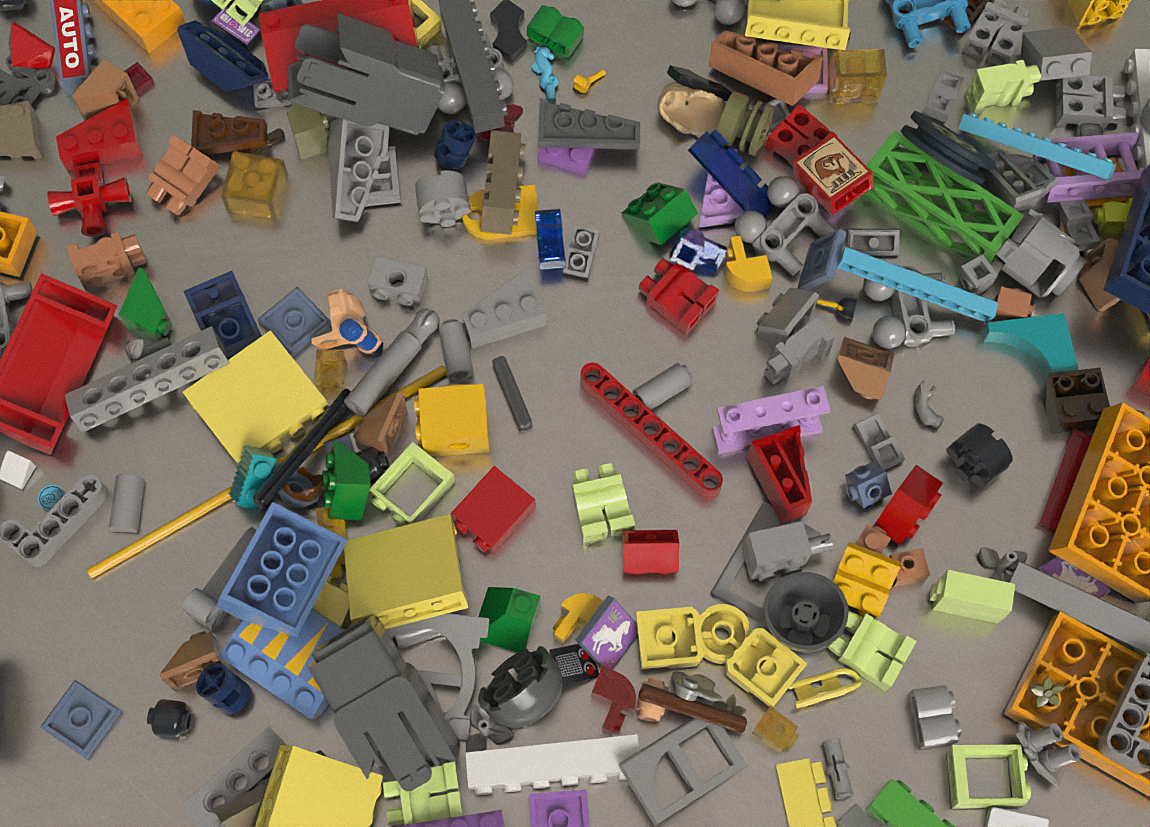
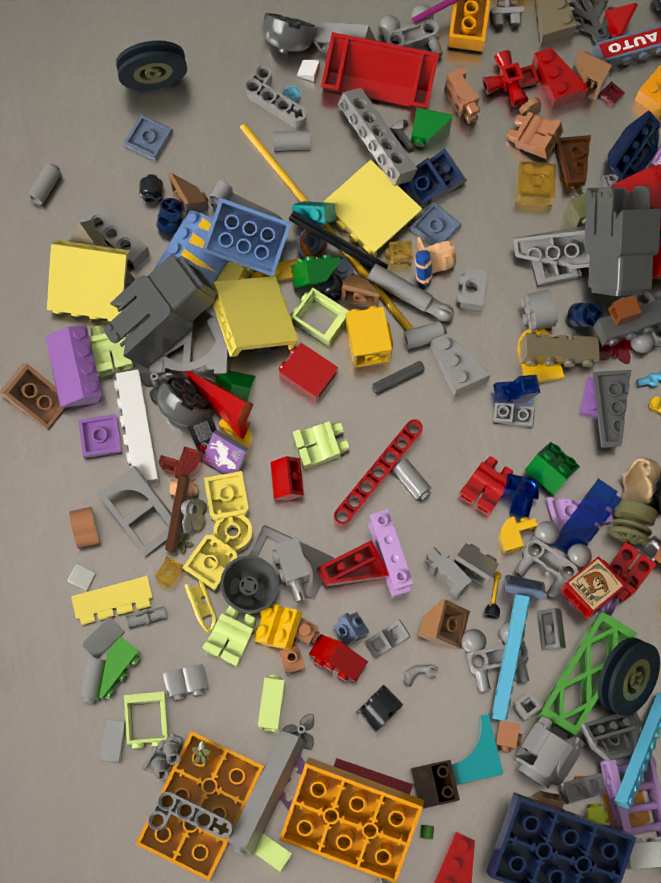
camera: 85 degrees right, 5 degrees up
none -> red wedge [183,371,254,439]
none -> medium nougat tile [519,97,541,116]
none -> dark orange brick [608,295,642,326]

